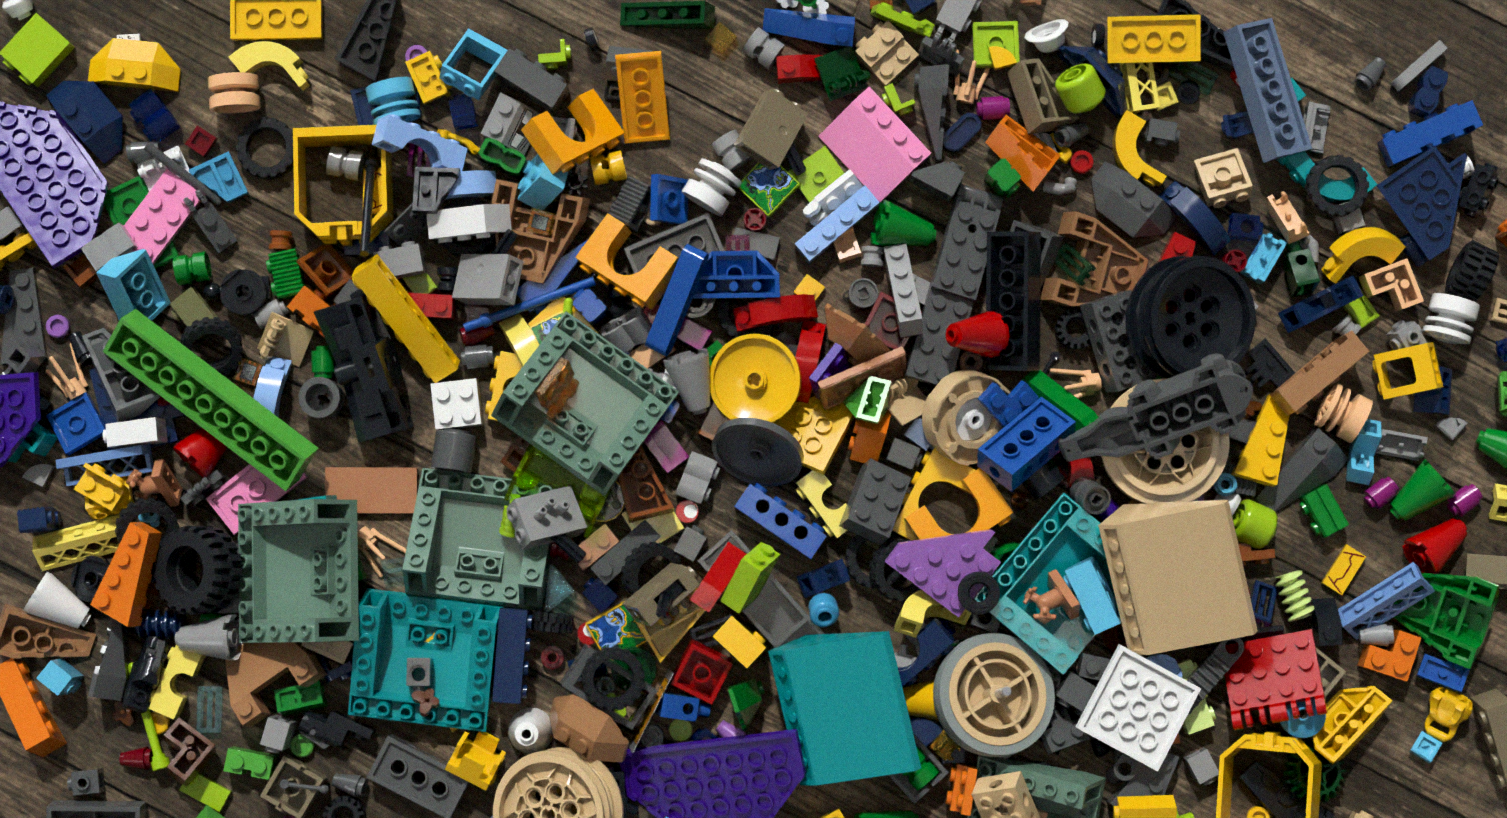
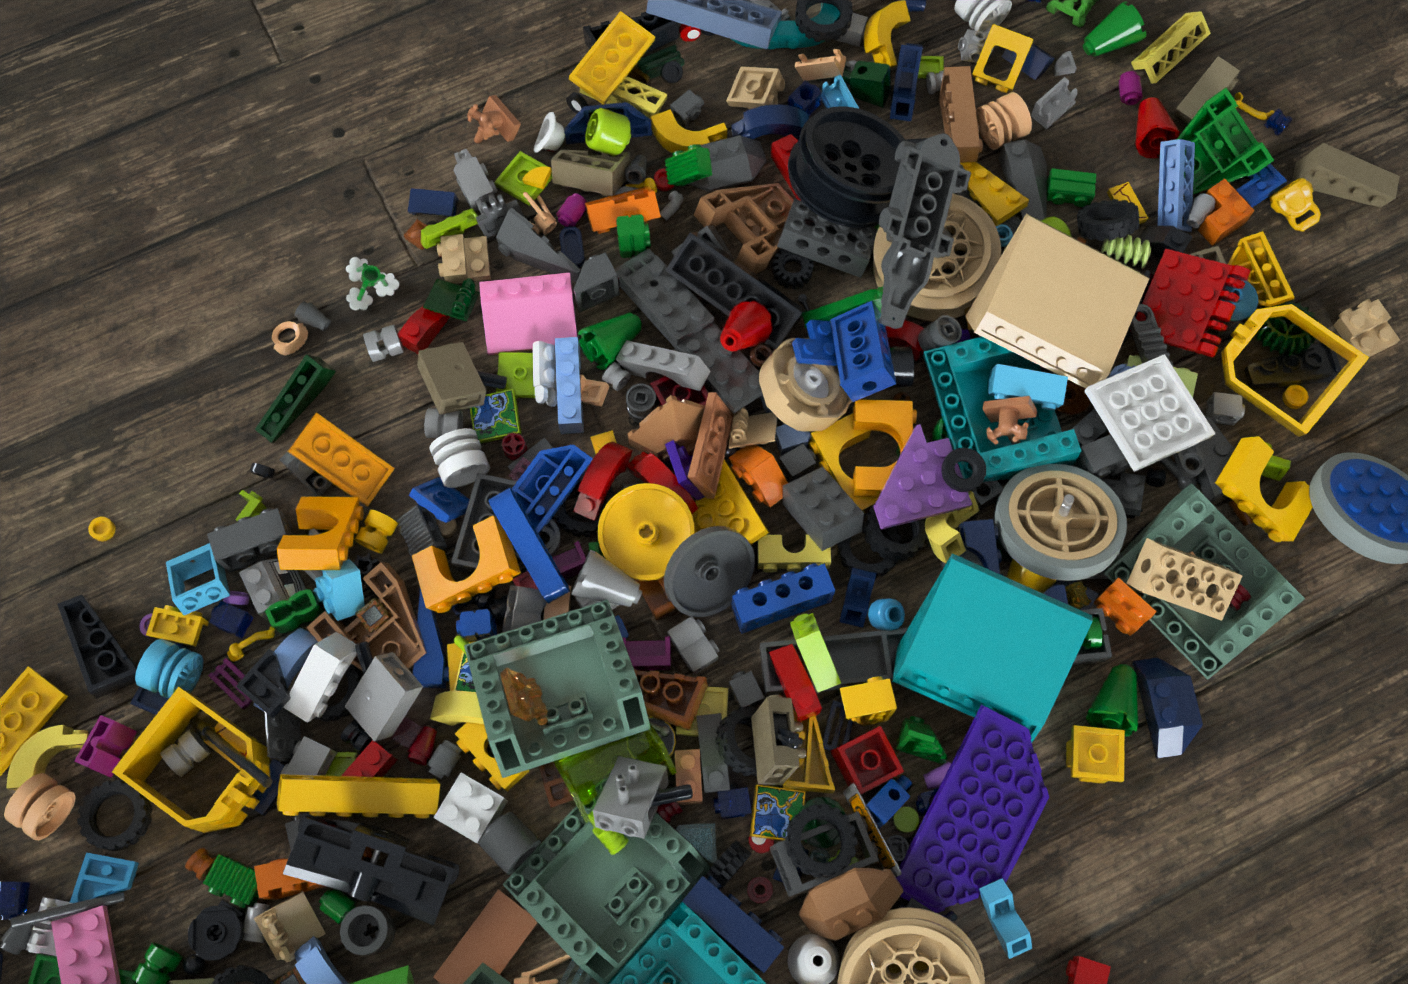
camera: 55 degrees left, 15 degrees down
dark grey hinge [183,189,237,253] -> none
dark red plate [185,125,218,158] -> none
dark orange slope [297,244,354,299] -> none
light blue arch [372,114,468,171] -> none
blue bar [463,277,596,332] -> none
tile [676,500,699,523] -> none
clear yellow tile [705,22,737,54] -> none
blue slope [763,8,855,47] -> none
bright green slope [842,376,892,424] -> none
lime bracket [881,83,916,116] -> none
light nougat plant [1050,368,1102,399] -> none
clear green tile [1055,242,1096,286] -> none
light yellow tile [1151,81,1179,111] -> none
dark blue bracket [1221,111,1254,139] -> none
medium azure brick [1346,419,1382,485] -> none
light nougat brick [1358,259,1424,312] -> none
magenta brick [1364,476,1399,509] -> none
green cone [1390,459,1456,521] -> none
medium azure tile [1409,731,1442,764] -> none
none -> magenta brick [74,715,137,778]
none -> medium lavender tile [223,591,249,605]
none -> green brick [665,144,712,186]
none -> black tyre [1077,199,1139,241]

